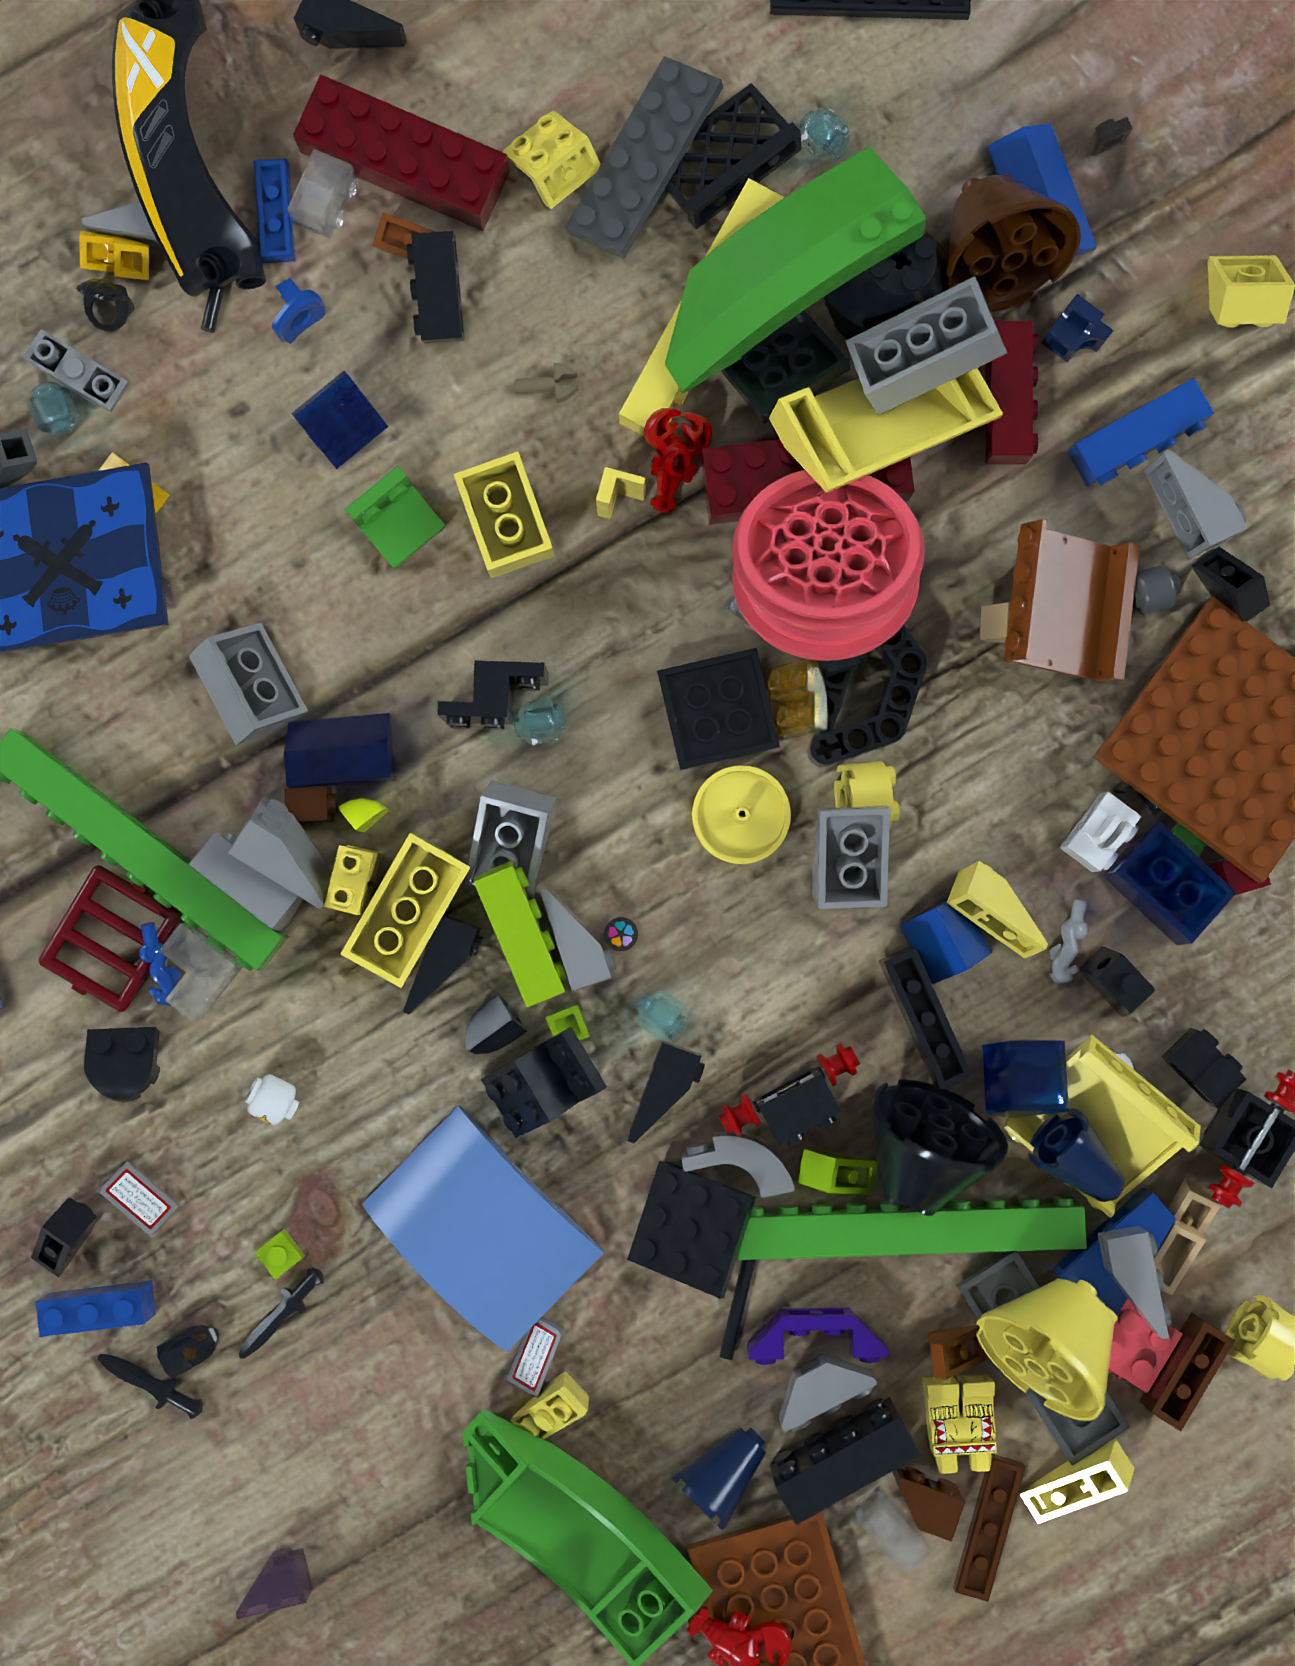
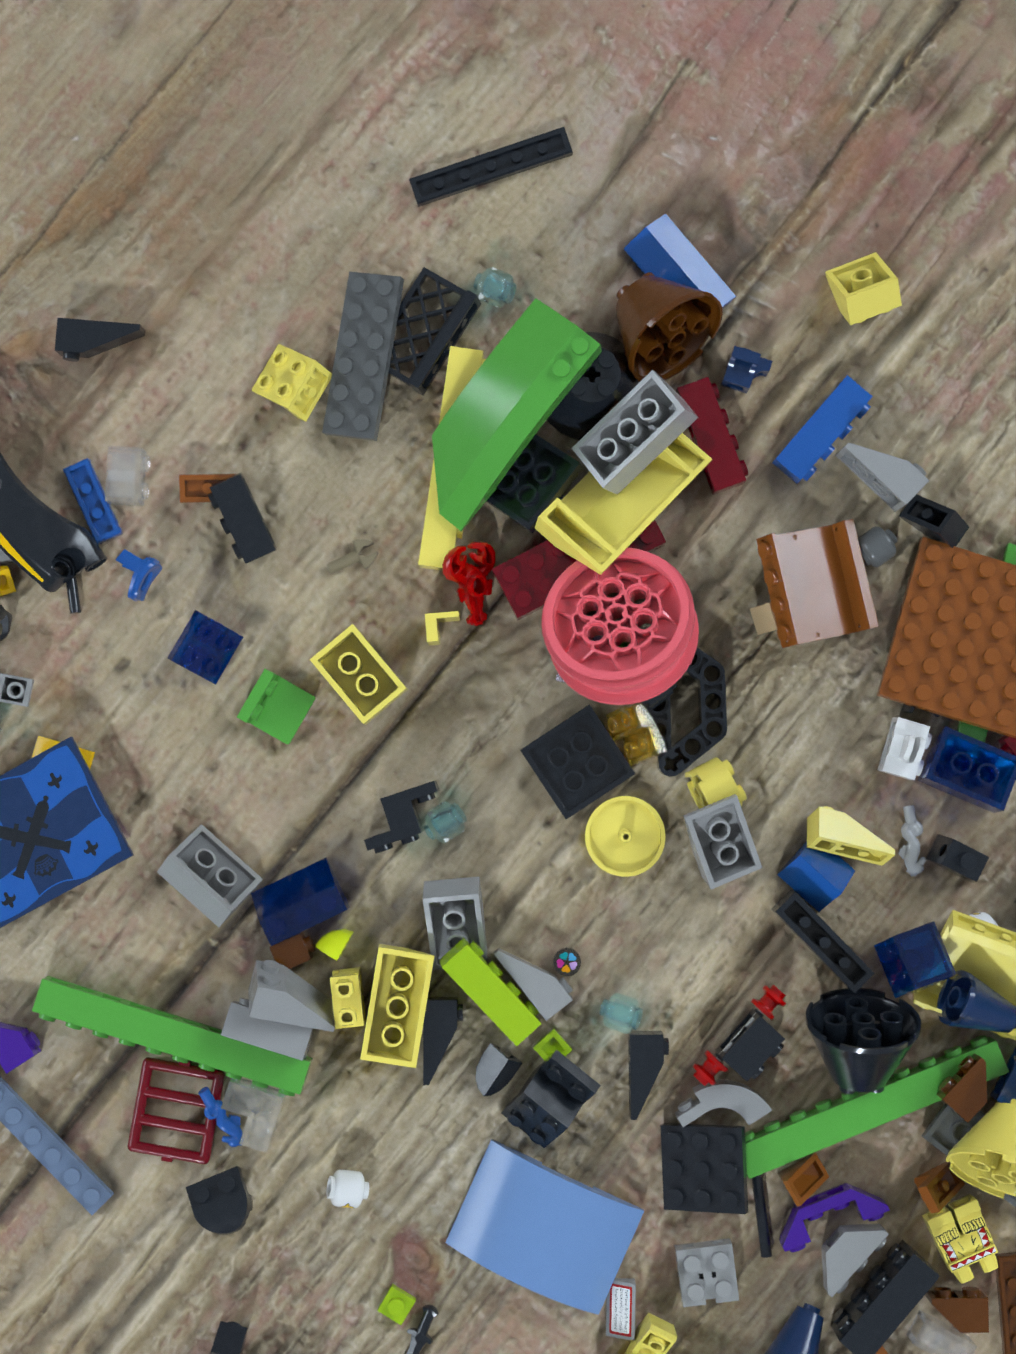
camera: 15 degrees left, 0 degrees up
slope [99,1161,180,1236] -> none
dark red brick [293,74,510,231] -> none
lime slope [797,1149,877,1195] -> none
clear smoke plate [1088,117,1132,156] -> none
none -> light grey piece [674,1238,739,1308]
none -> dark orange slope [778,1152,829,1207]
none -> reddish brown slope [936,1053,987,1123]

